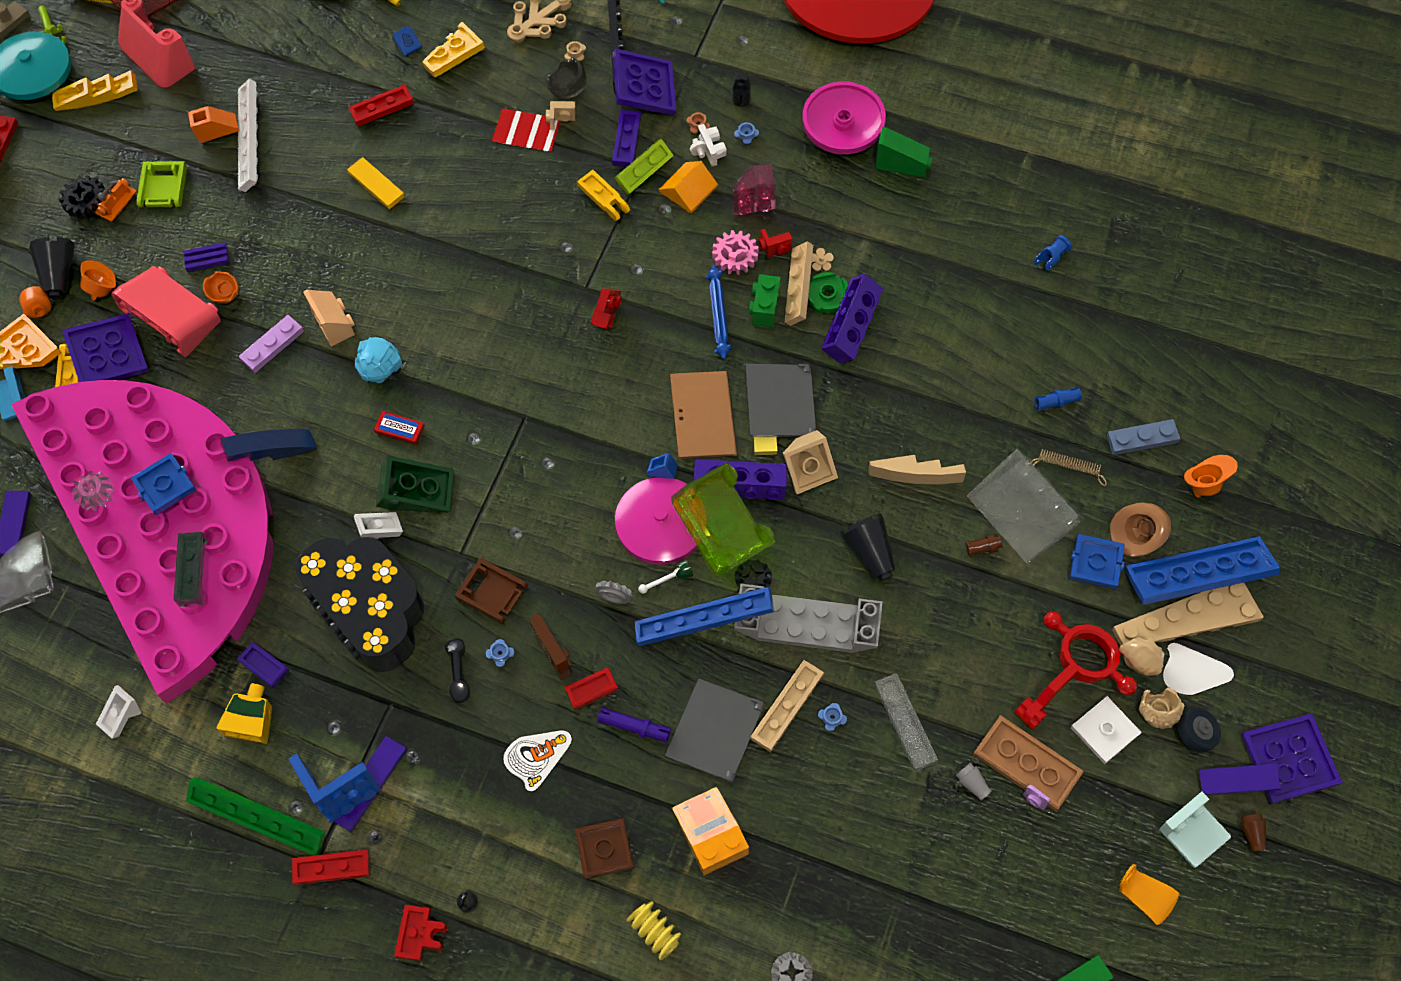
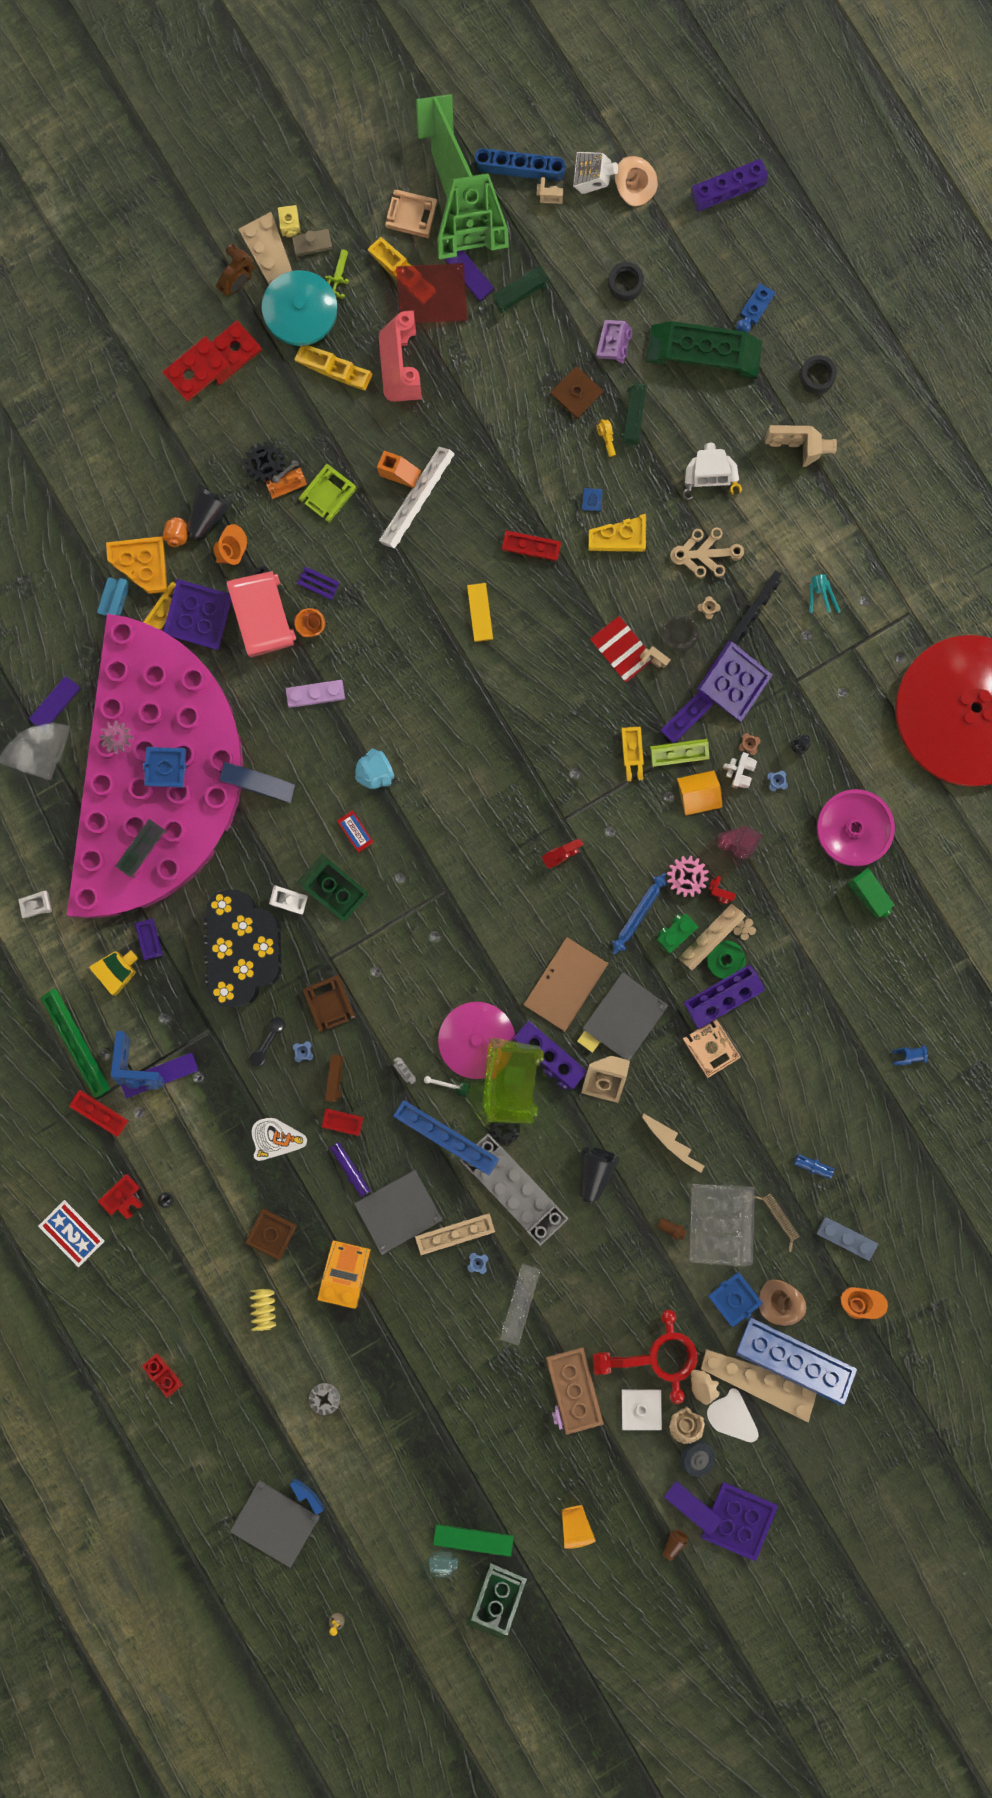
camera: 40 degrees right, 20 degrees up
light nougat slope [303,290,355,346] -> none
blue slope [647,453,677,479] -> none
light grey cone [956,762,992,801] -> none
light aqua bracket [1159,792,1231,868] -> none
none -> light nougat container [683,1019,740,1078]

